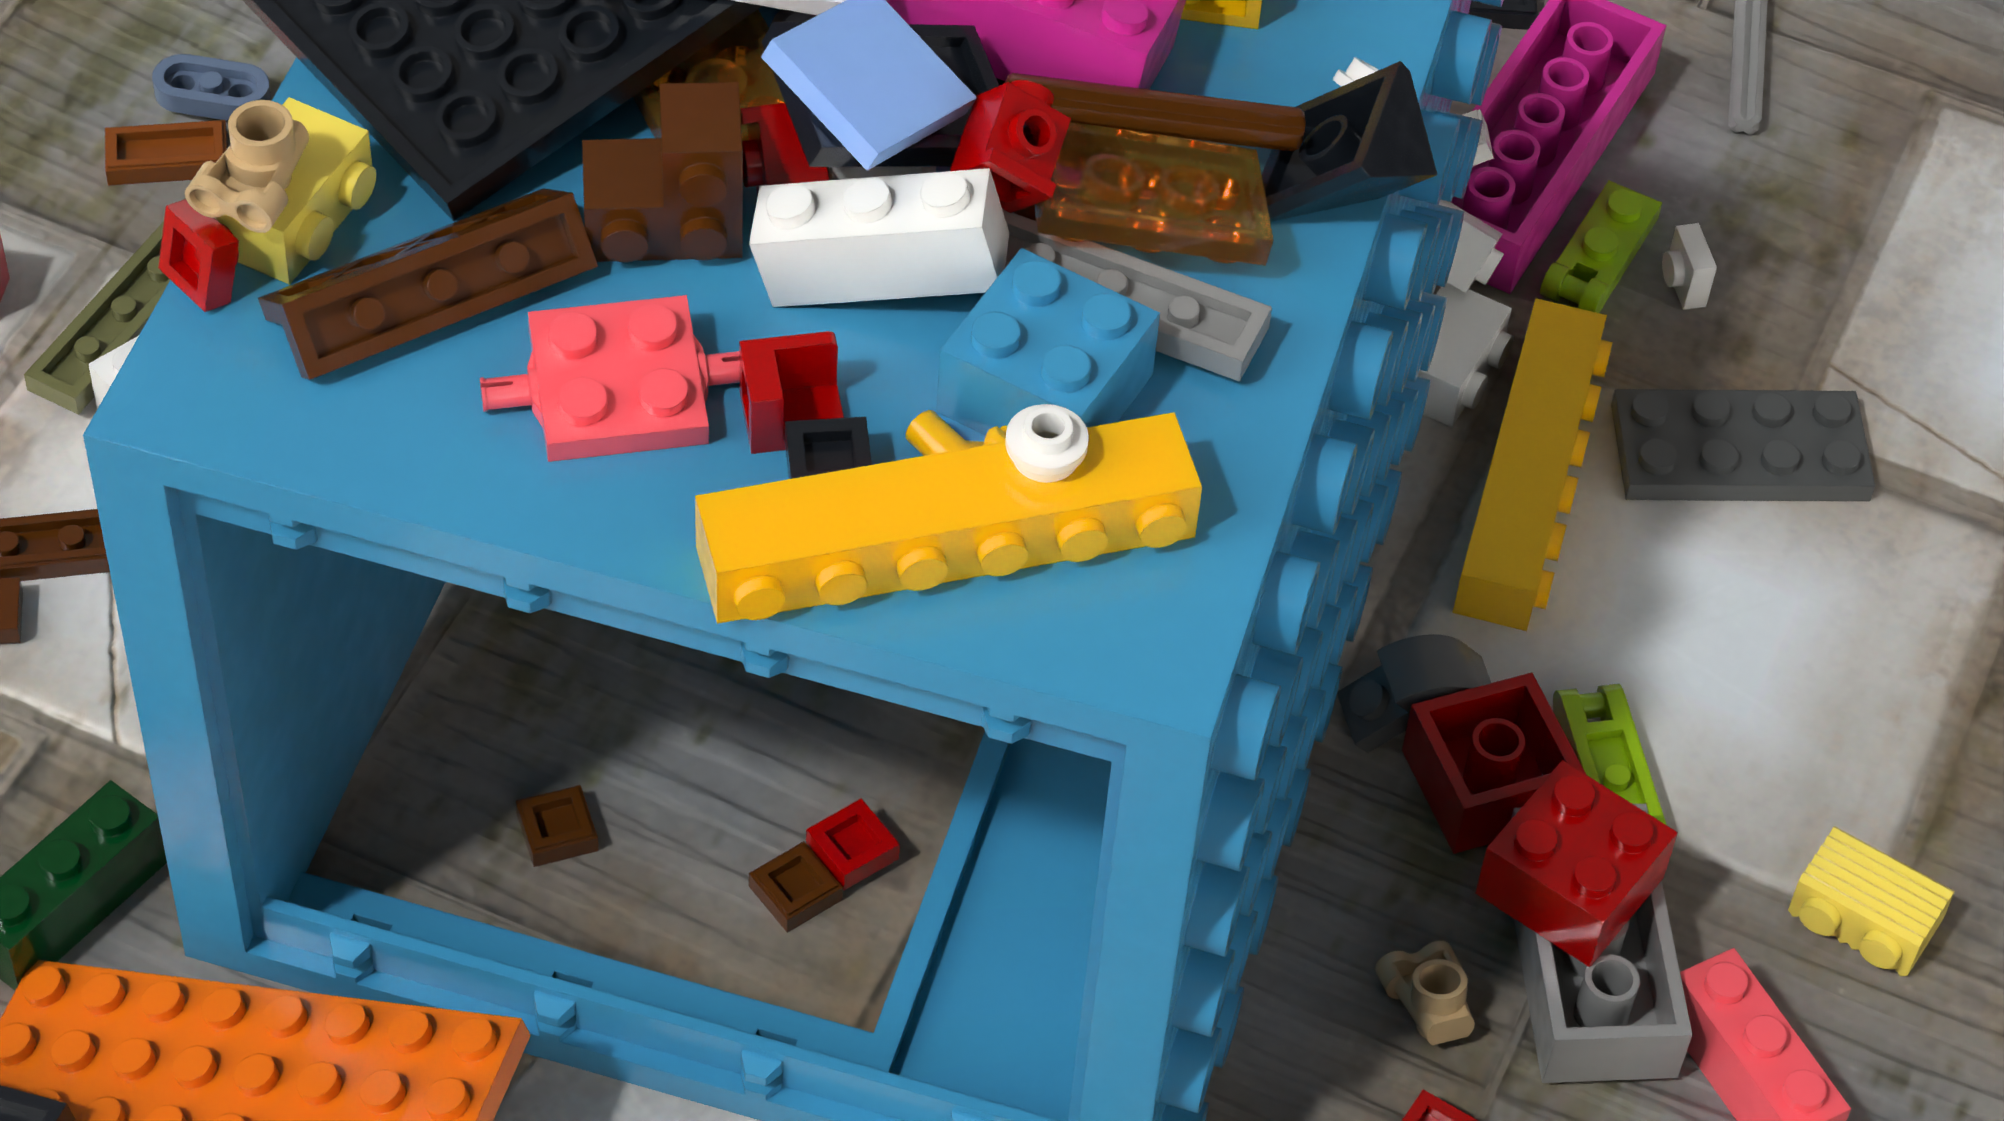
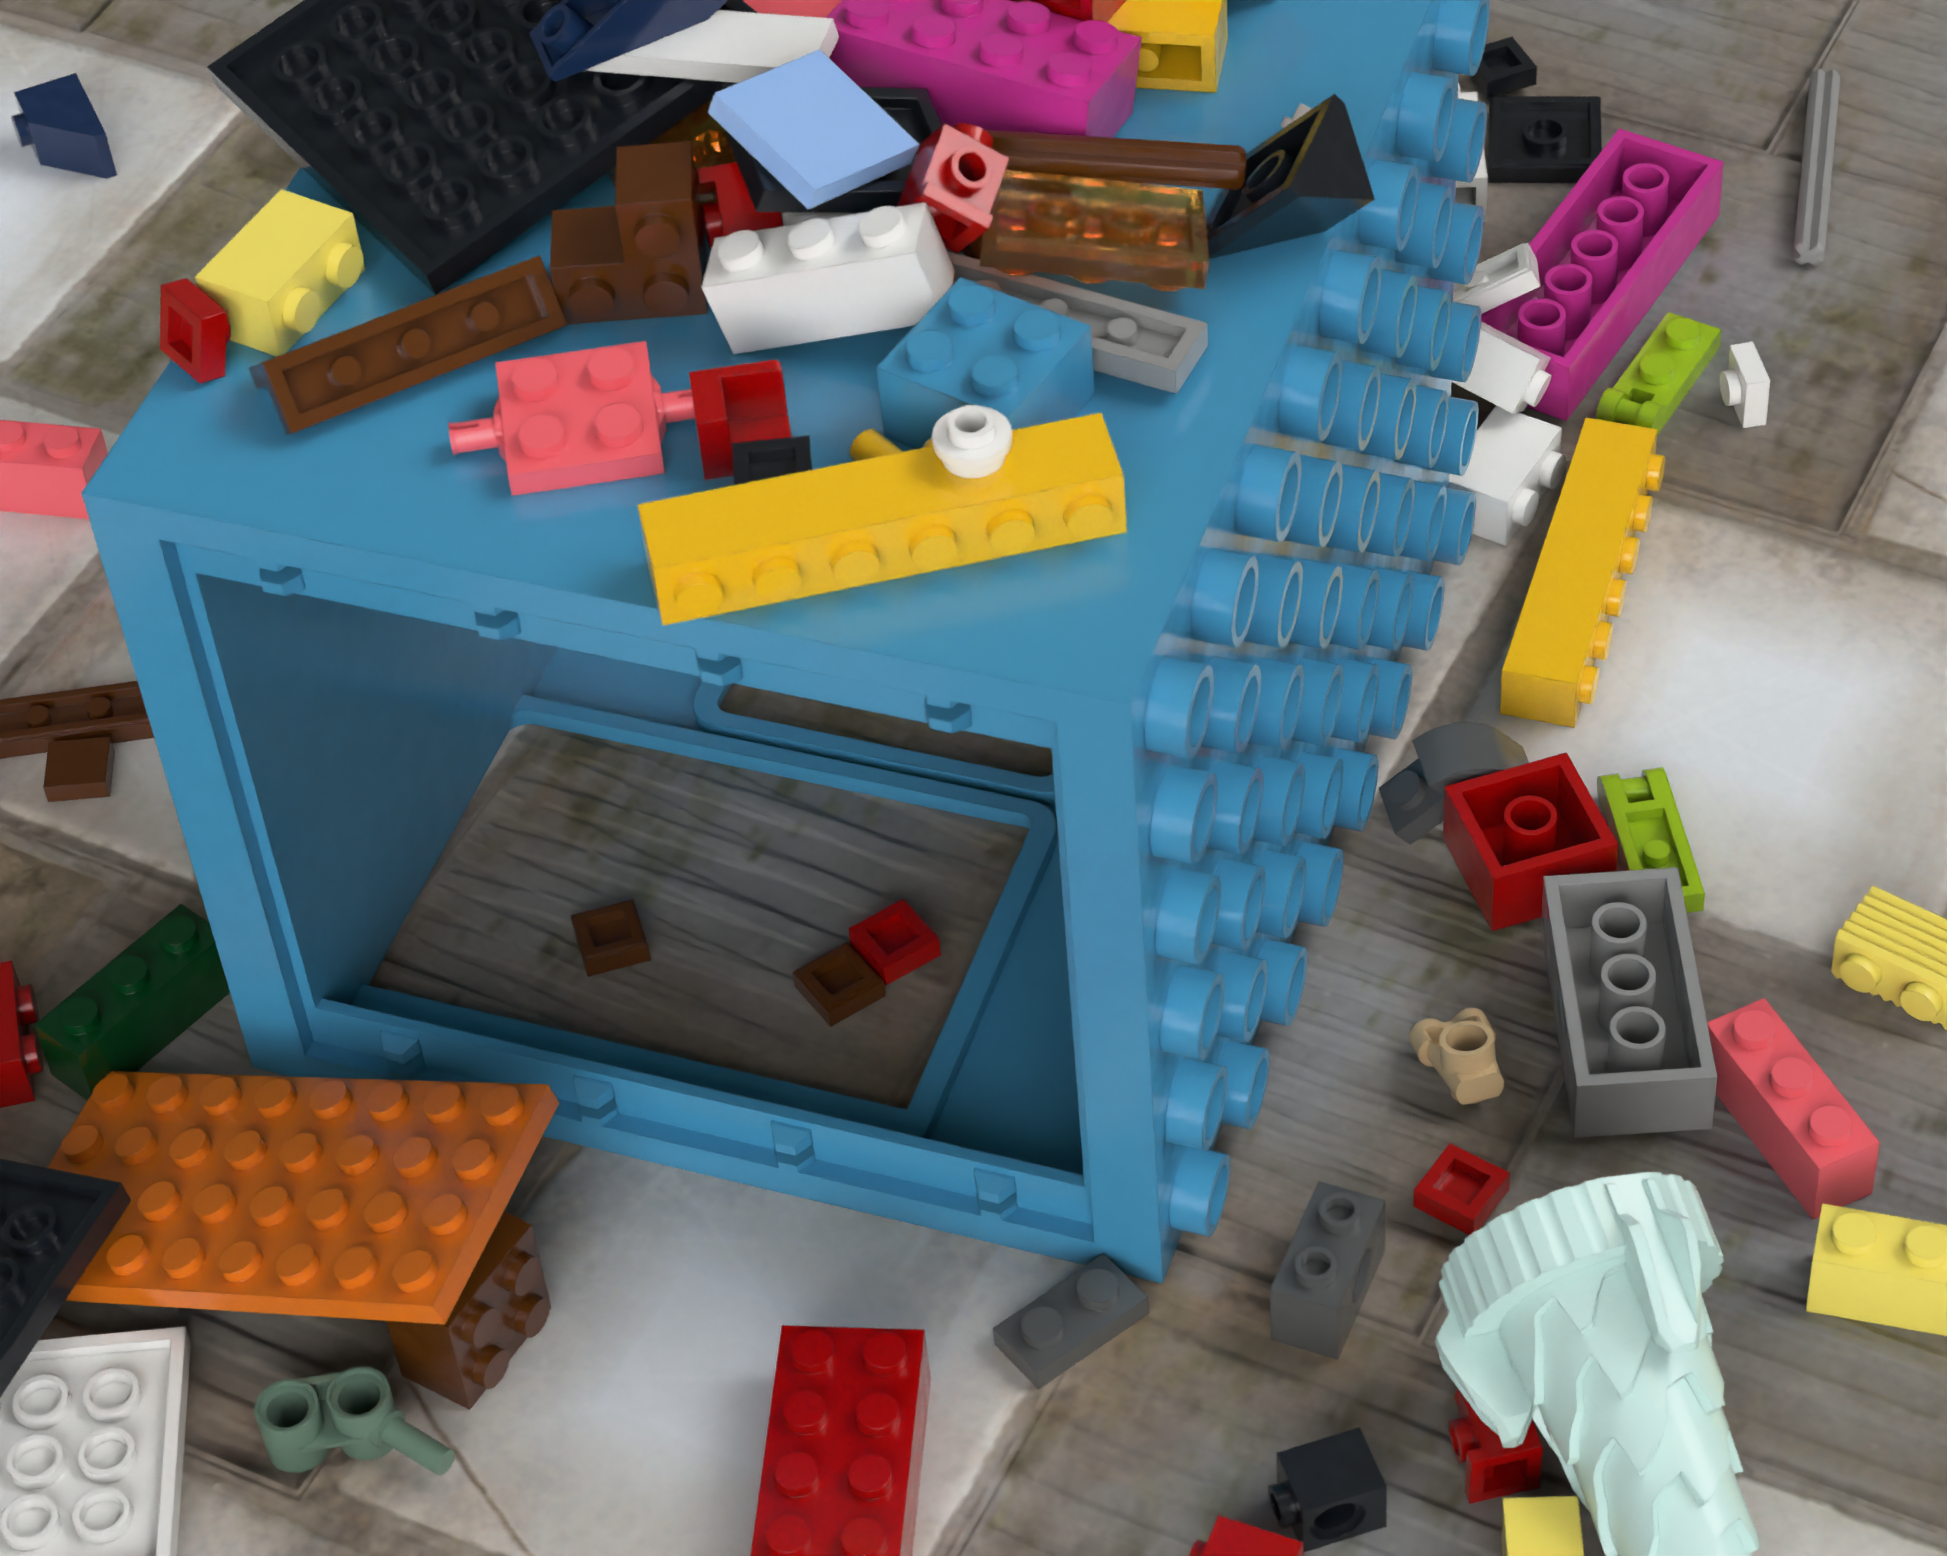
camera: 10 degrees right, 5 degrees down
tan plate [185,100,309,233] -> none
red brick [1475,760,1678,967] -> none
dark grey plate [1611,389,1875,502] -> none

